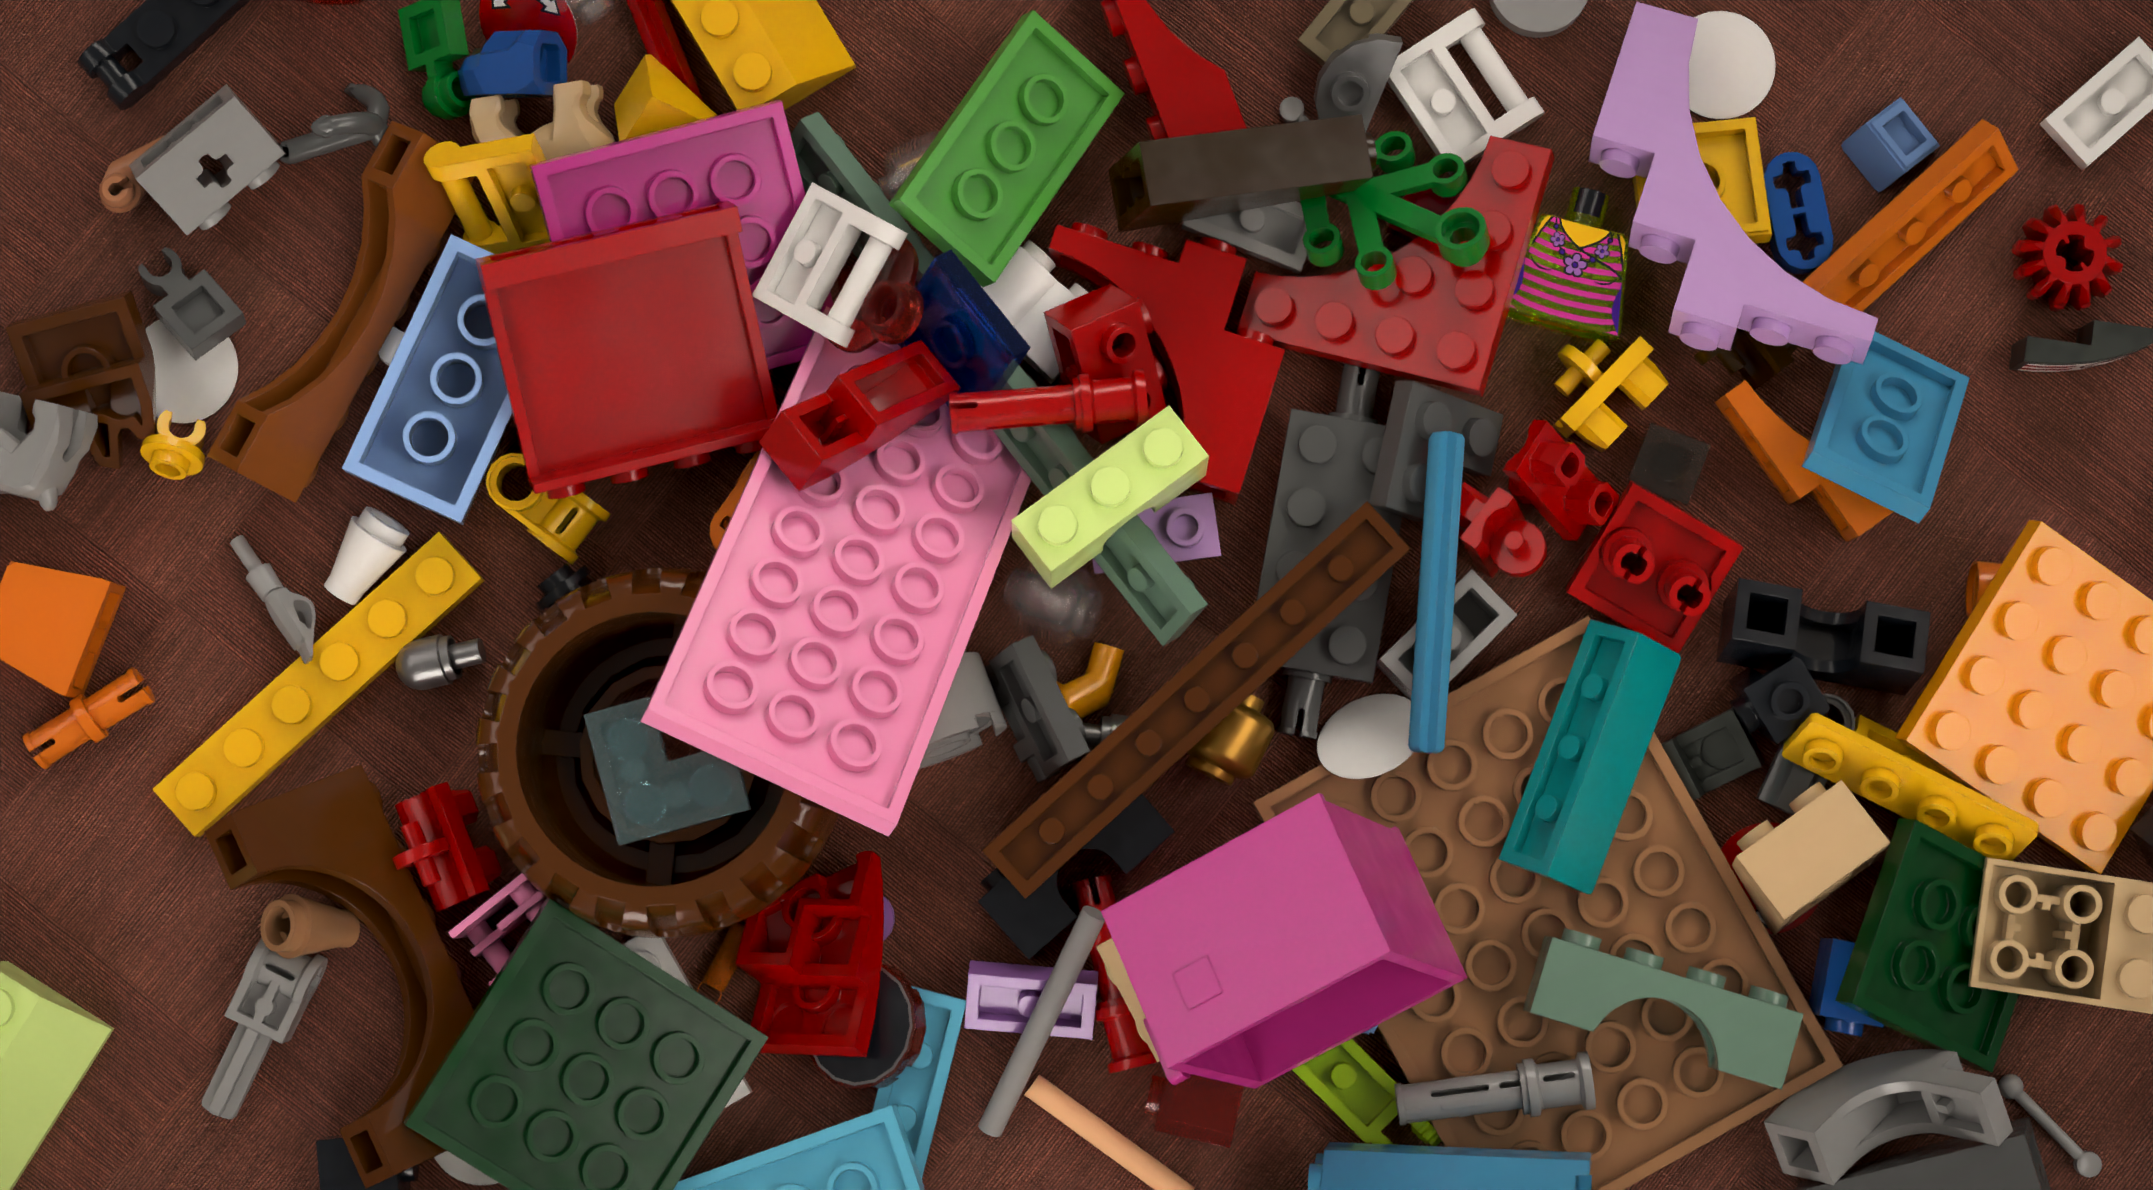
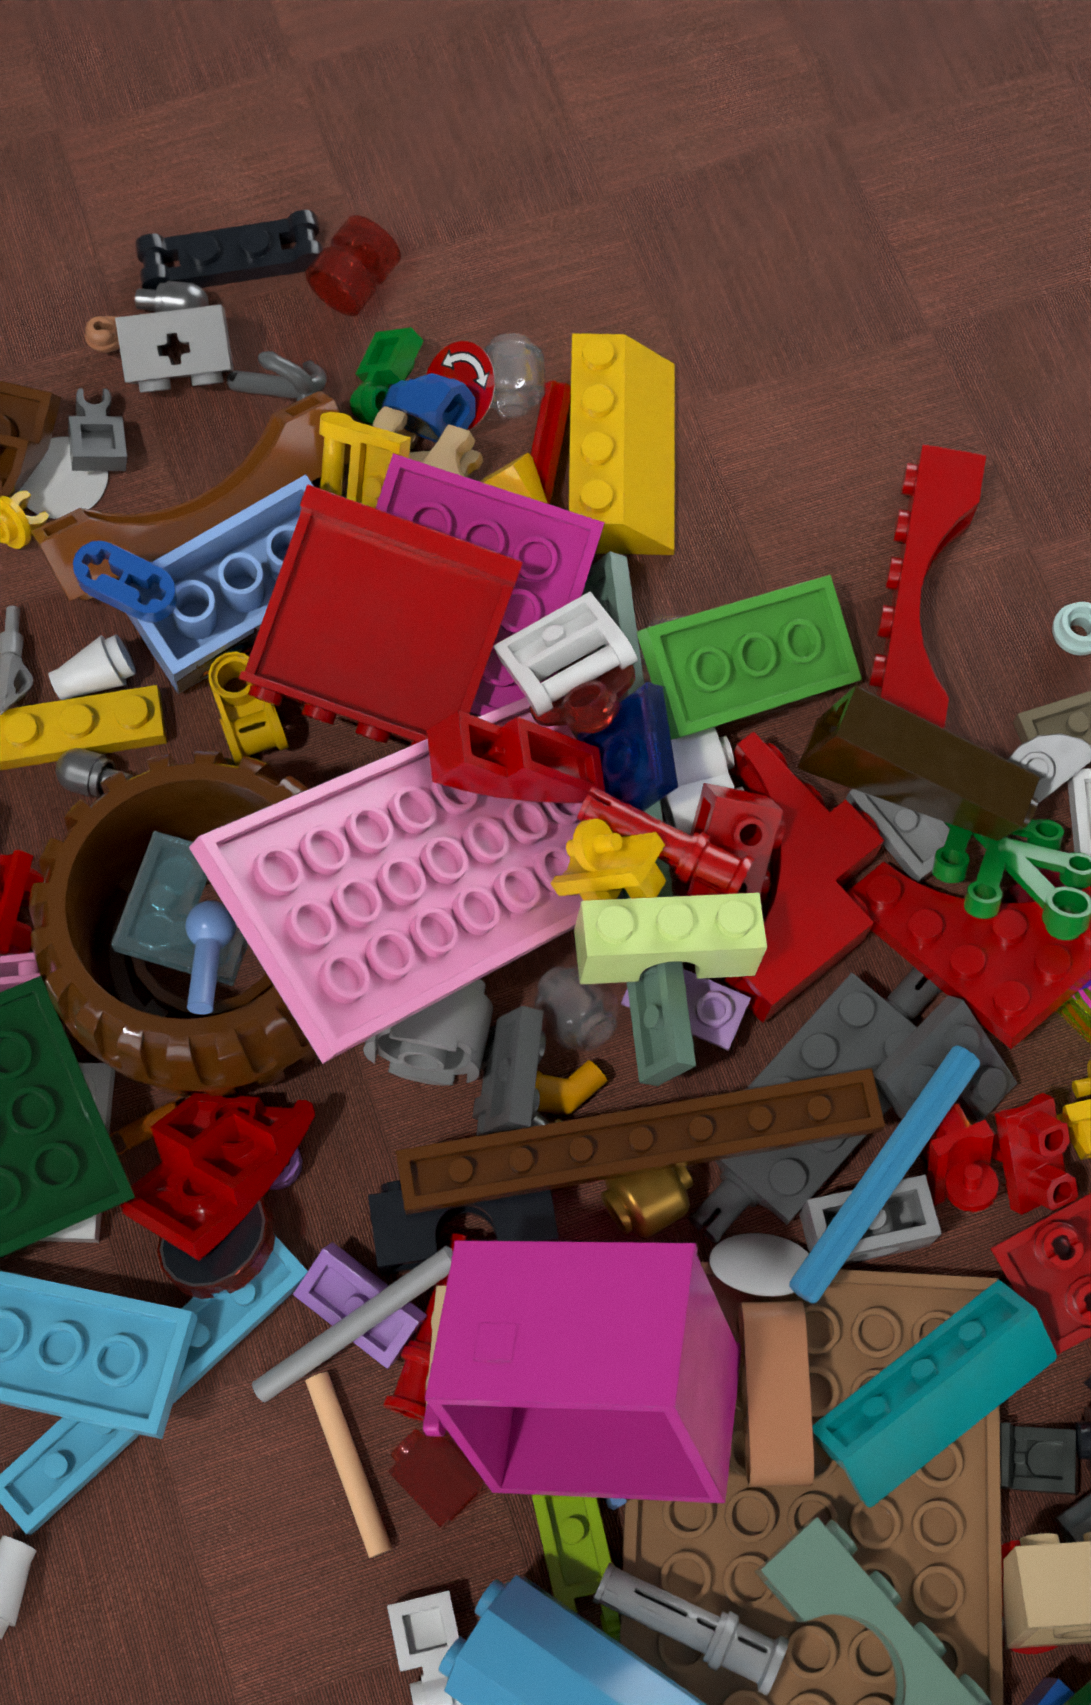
camera: 30 degrees right, 15 degrees down
none -> blue beam [73,541,177,623]
none -> flat silver cylinder [135,281,209,313]
none -> medium blue bar [185,900,236,1014]
none -> yellow hips [550,819,666,901]
none -> nougat beam [739,1301,814,1487]

